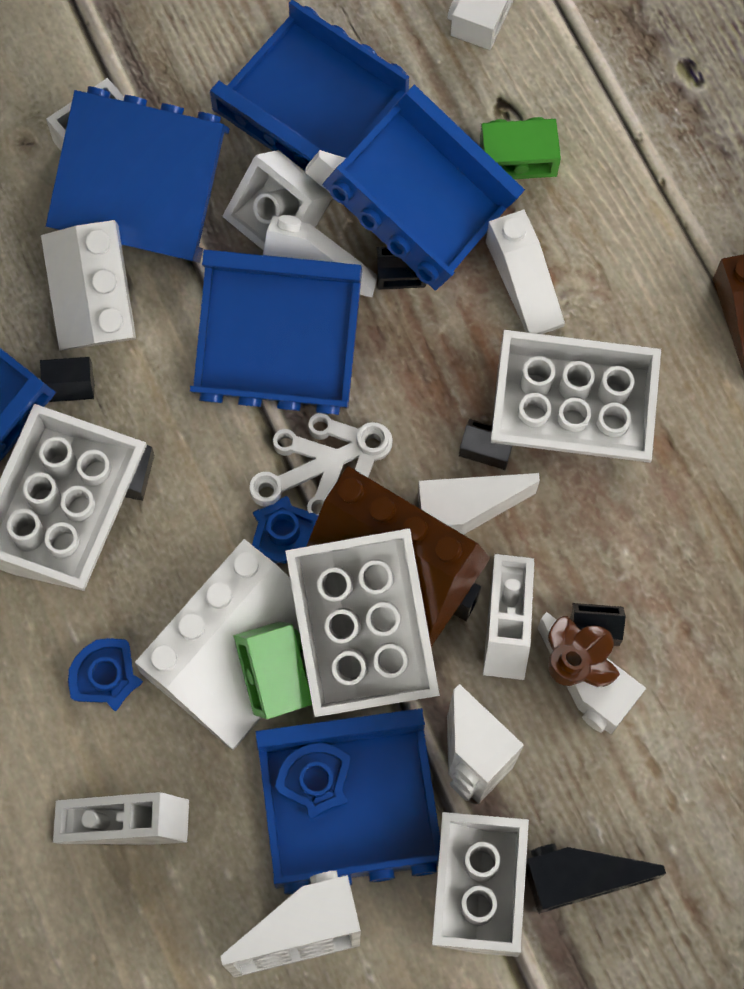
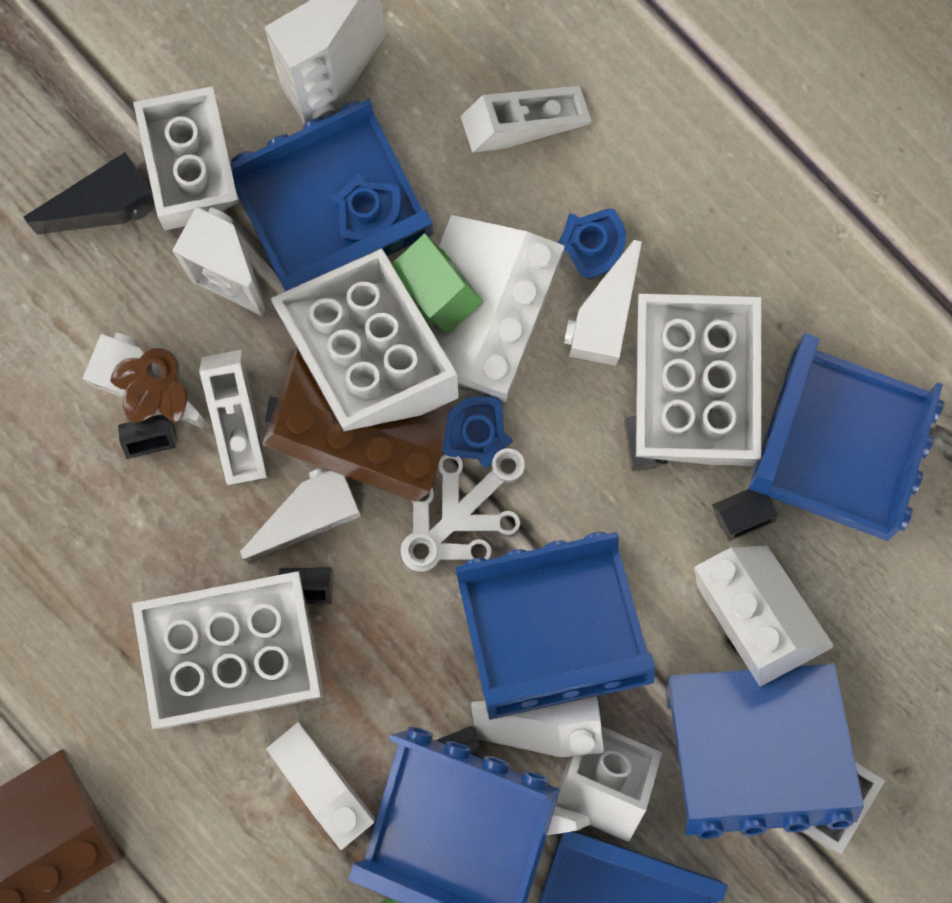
camera: 160 degrees right, 10 degrees up
none -> white slope [564,240,642,366]

